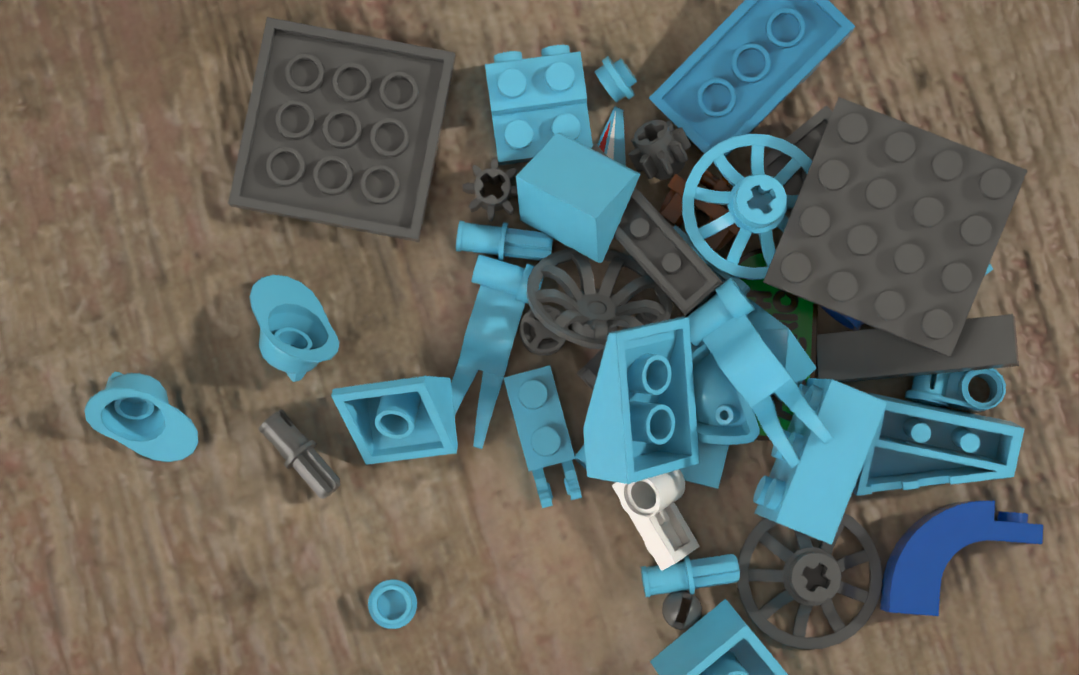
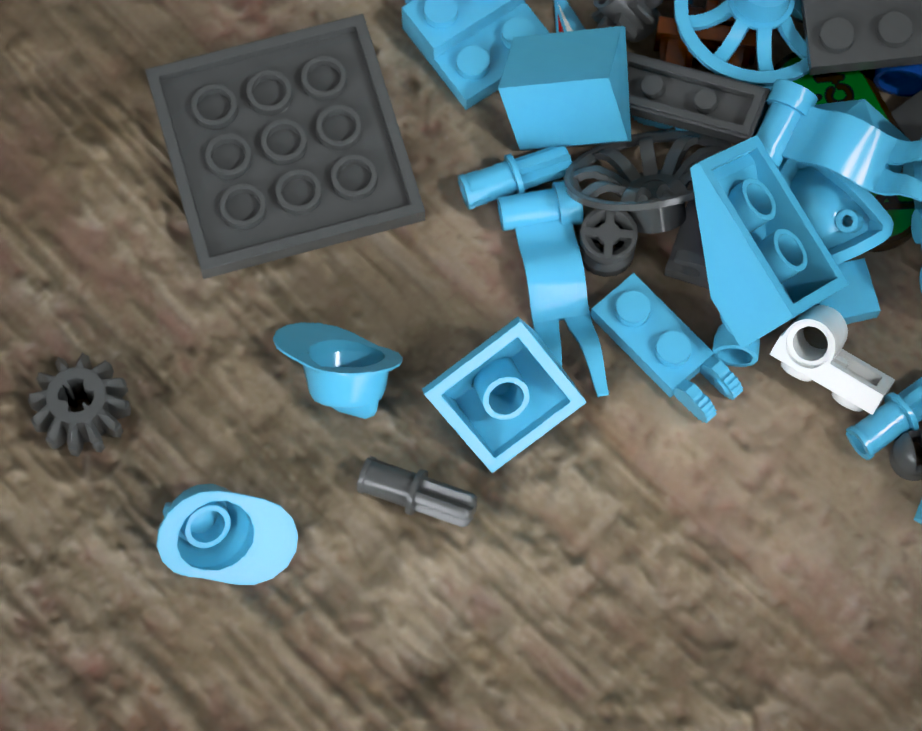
camera: 25 degrees left, 15 degrees down
medium azure plate [368,579,417,629] -> none
dark grey gear [462,158,518,222] -> none
none -> dark grey gear [28,353,131,457]

